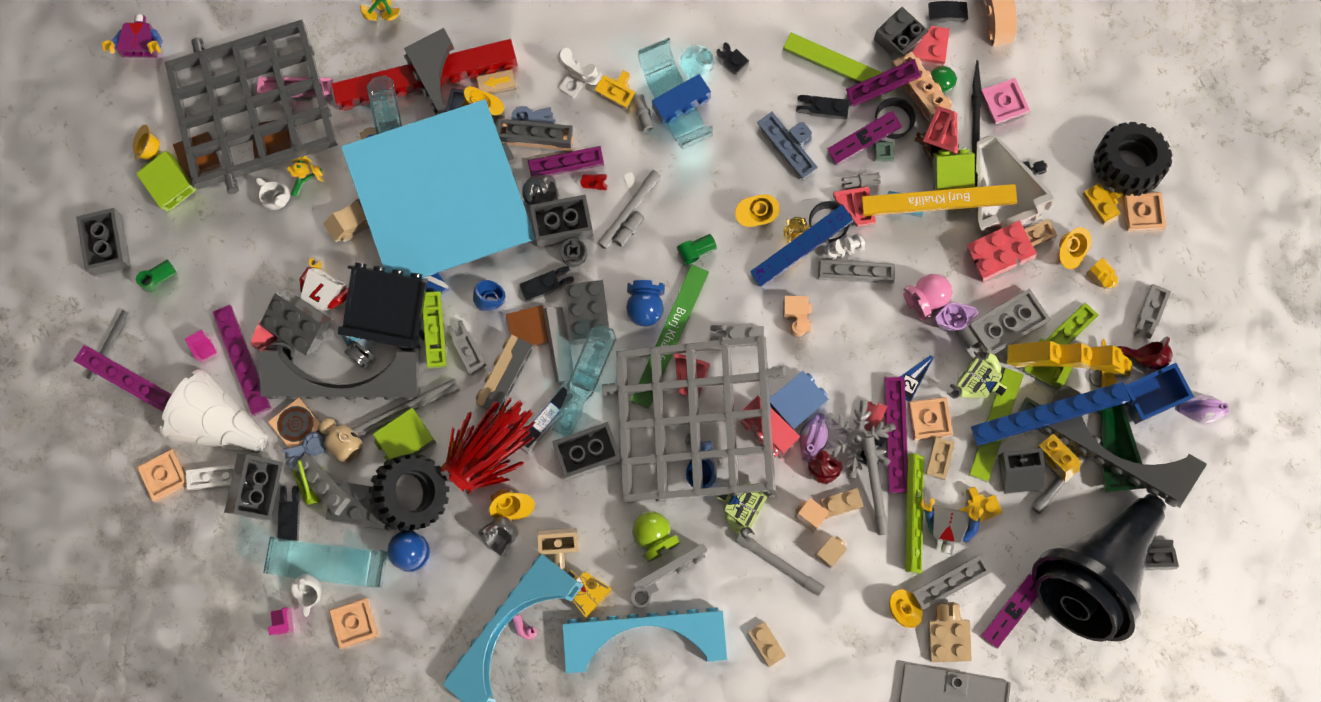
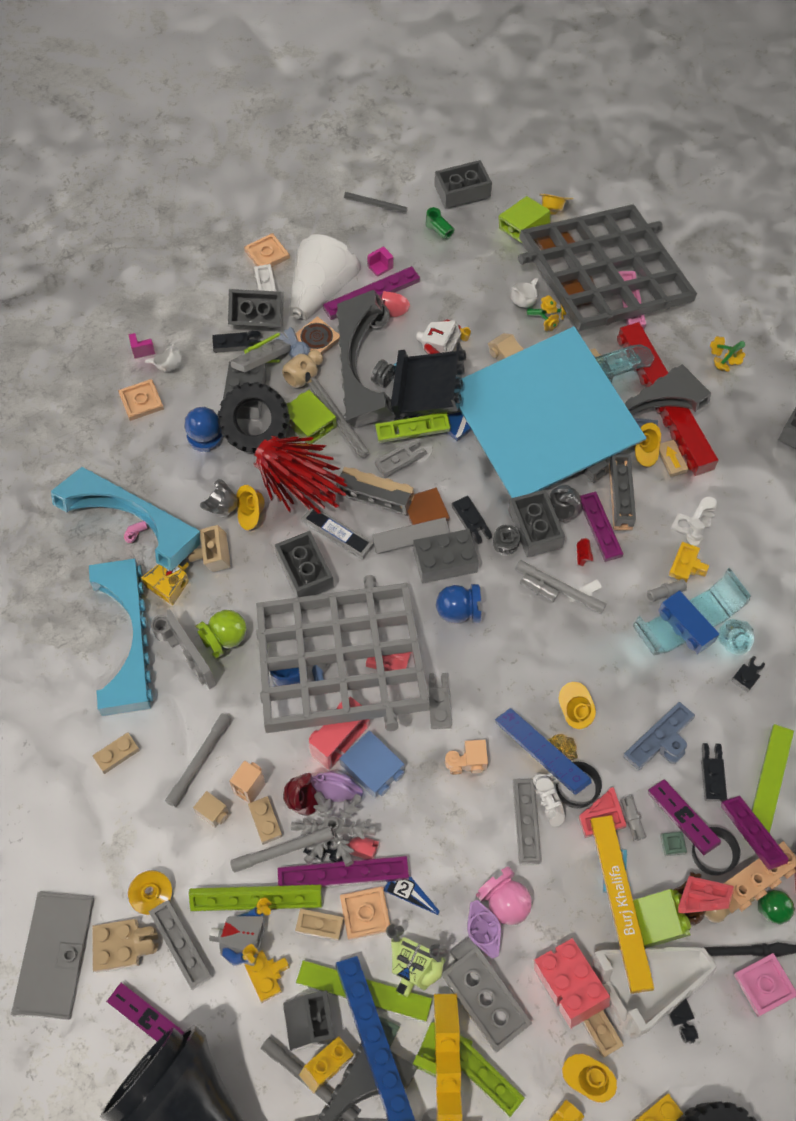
camera: 85 degrees right, 15 degrees down
magenta plate [74,345,172,412] -> none
magenta torso [102,14,163,58] -> none
dark grey brick [259,289,332,356] -> none
clear light blue windscreen [263,536,387,588] -> none
blue hat [473,280,506,311] -> none
sand blue piece [511,106,556,124] -> none
clear light blue piece [552,324,617,436] -> none
bright green tile [631,265,709,409] -> none
green piece [677,234,717,265] -> none
torso [717,484,778,542] -> none

